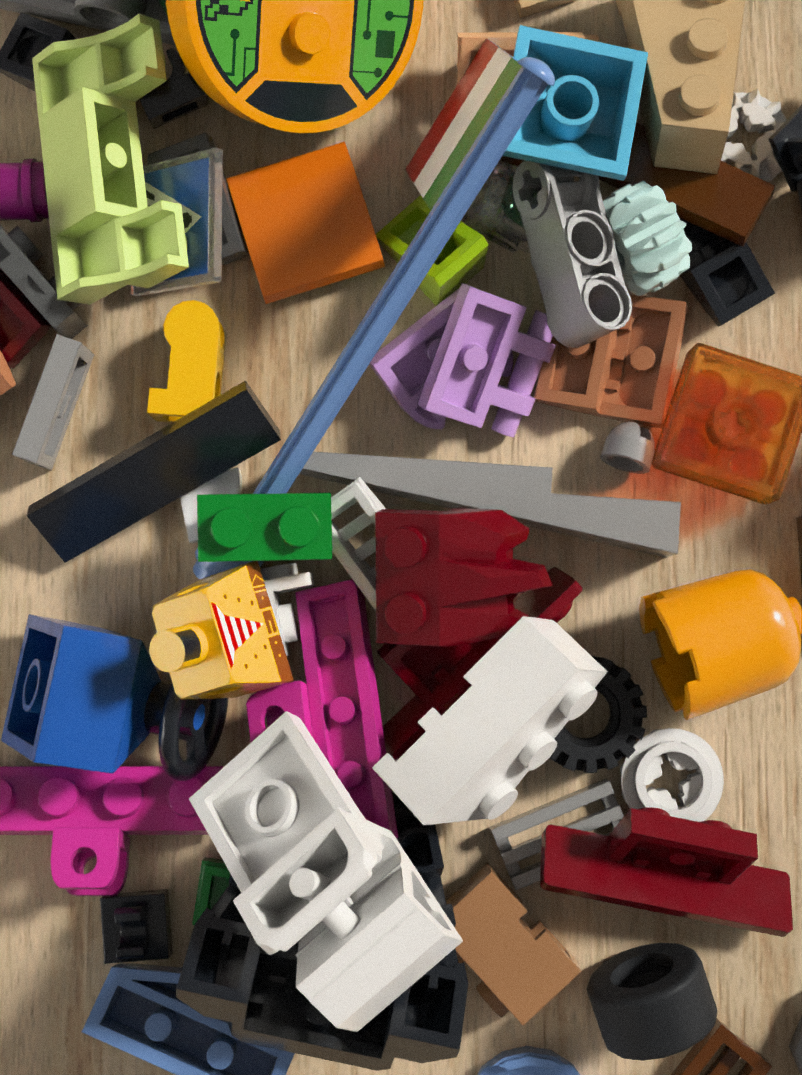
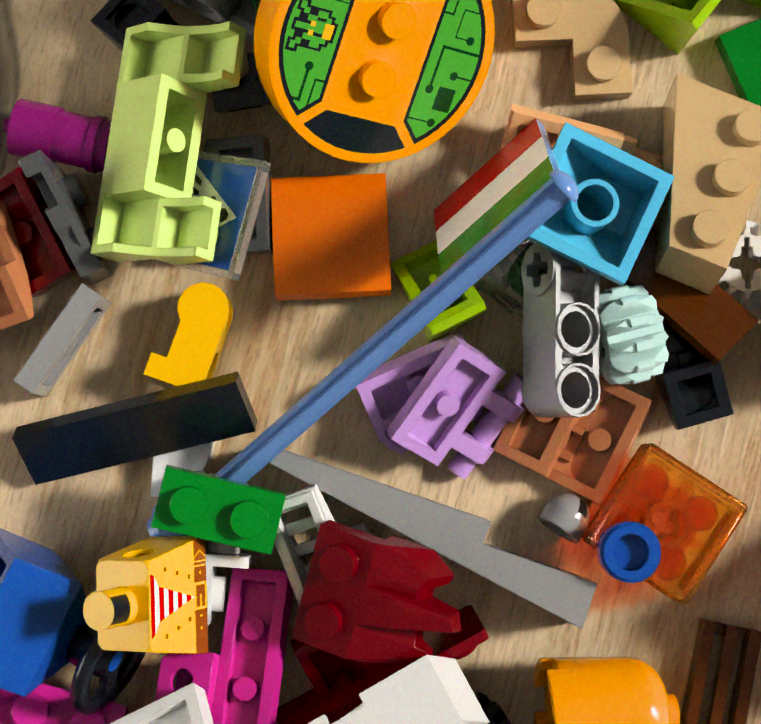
camera: 10 degrees right, 0 degrees up
none -> blue tile [597,521,661,583]

